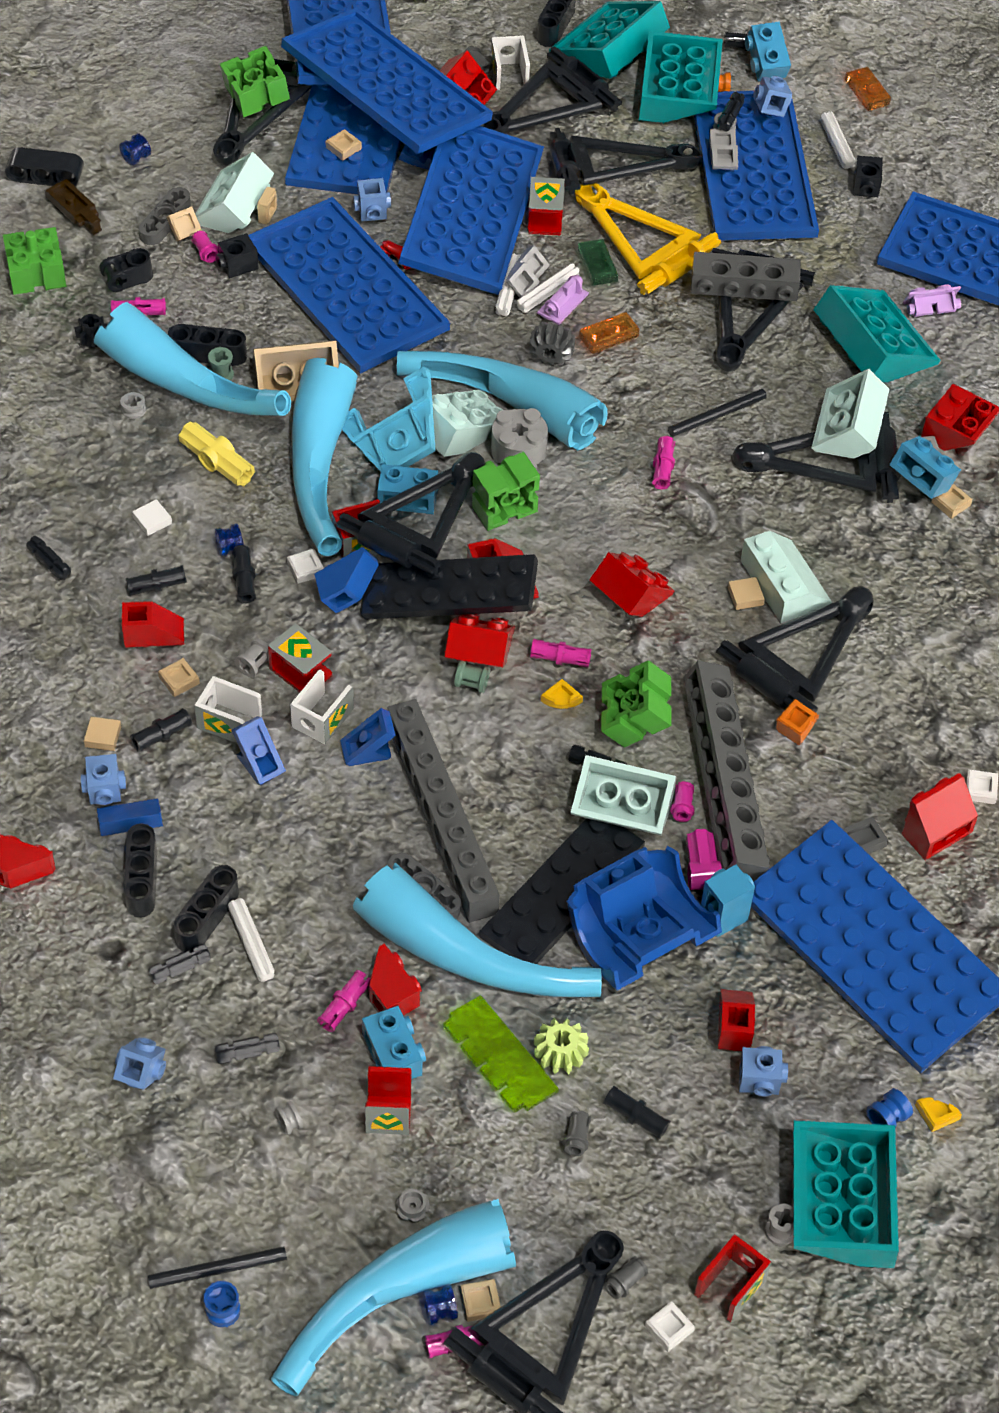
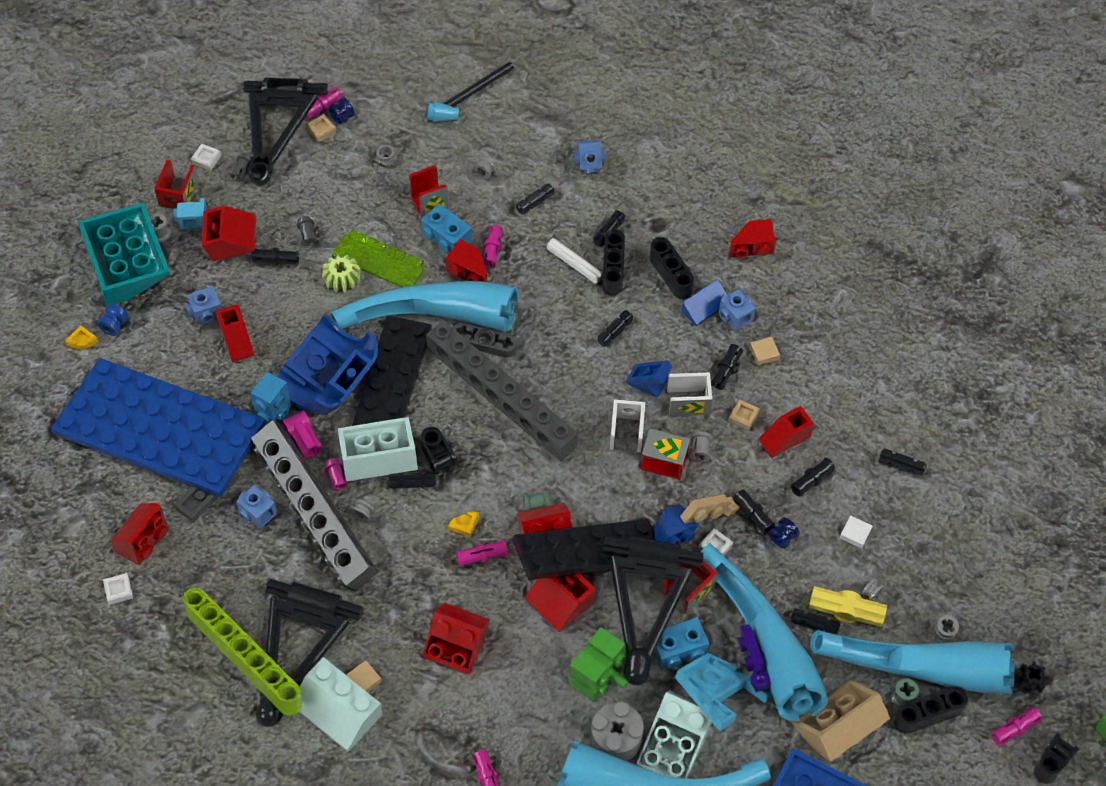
camera: 155 degrees right, 5 degrees up
blue wheel [204,1281,240,1328] -> none
medium azure brick [271,1199,516,1396] -> none
blue slope [340,708,396,766] -> none
bright green brick [601,660,672,748] -> none
orange slope [776,699,819,745] -> none
none -> medium azure brick [173,198,207,231]
none -> lime beam [183,588,302,716]
none -> red slope [201,206,256,262]
none -> medium blue brick [236,485,277,530]
none -> light grey bush [349,499,374,522]
none -> black piece [421,427,458,475]
none -> medium azure cone [427,101,459,122]
none -> black axle [597,310,633,347]
none -> tan hinge [680,494,740,524]
none -> dark purple hinge [737,624,771,692]
none -> black axle [791,608,840,635]
none -> light grey bush [861,578,885,601]

